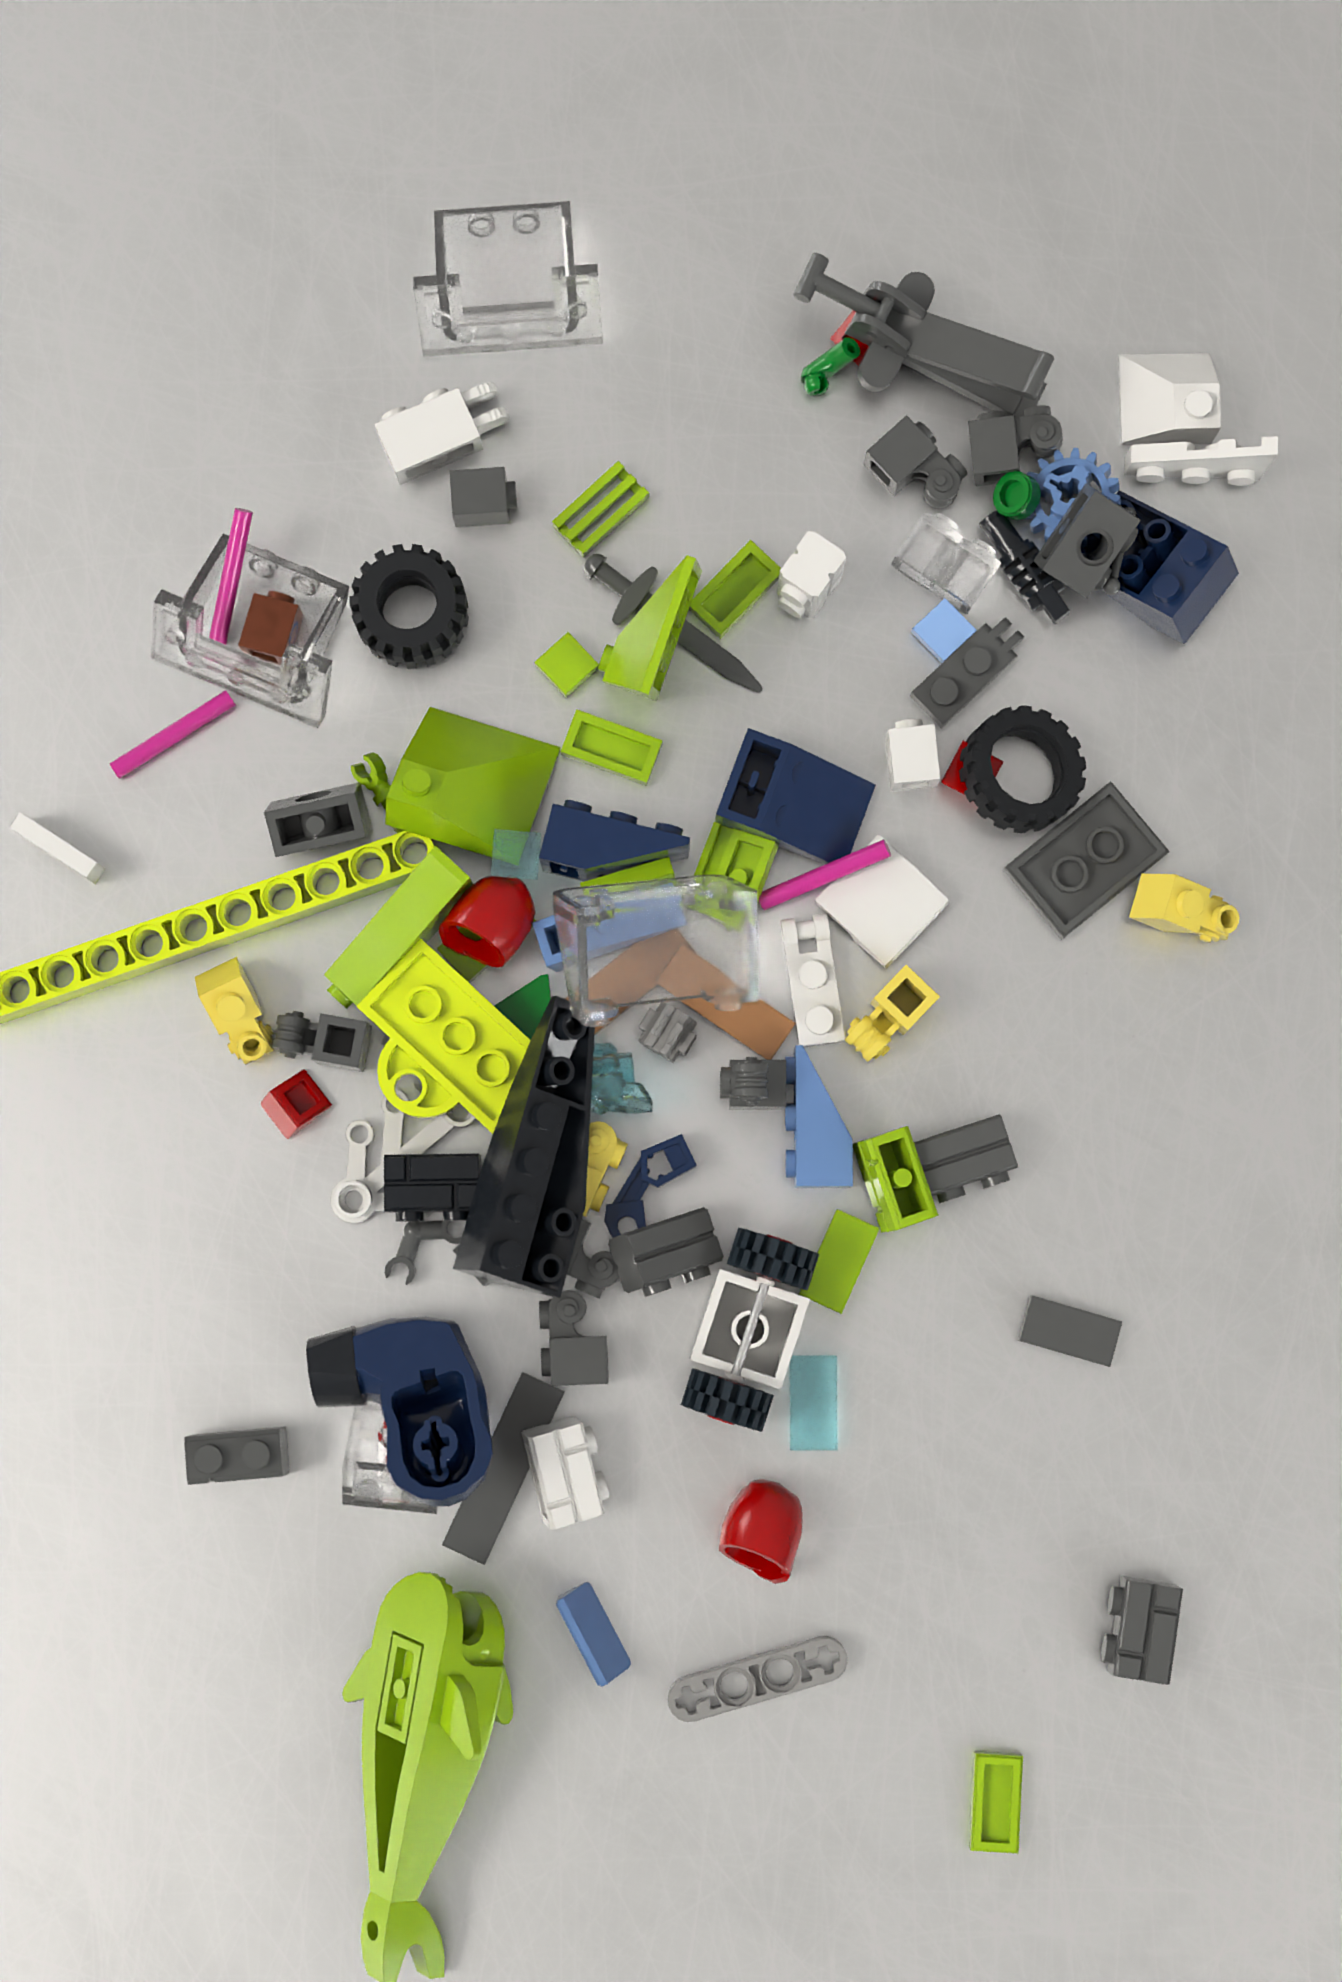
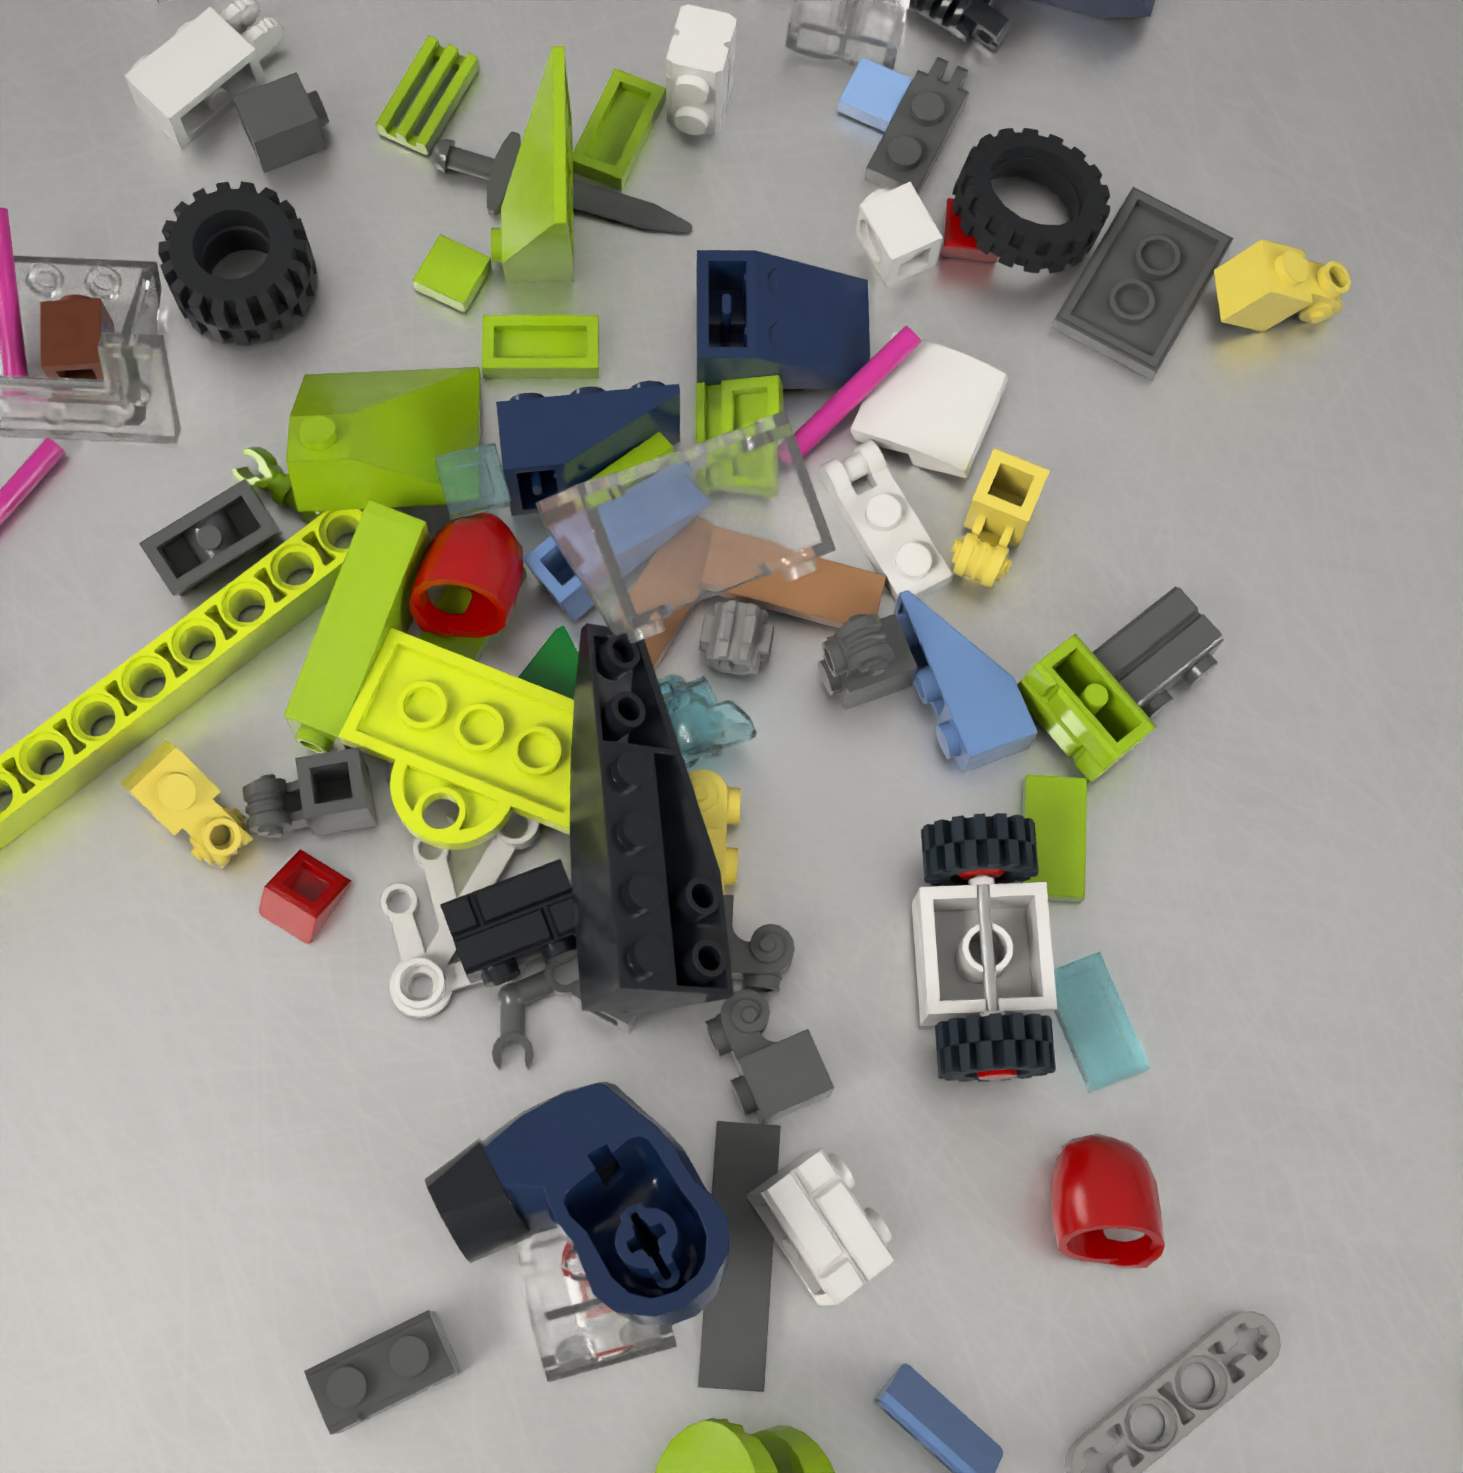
camera: 25 degrees left, 10 degrees down
dark blue piece [604,1134,697,1238] -> none
dark grey brick [608,1207,724,1297] -> none
dark grey tile [1018,1295,1122,1367] -> none

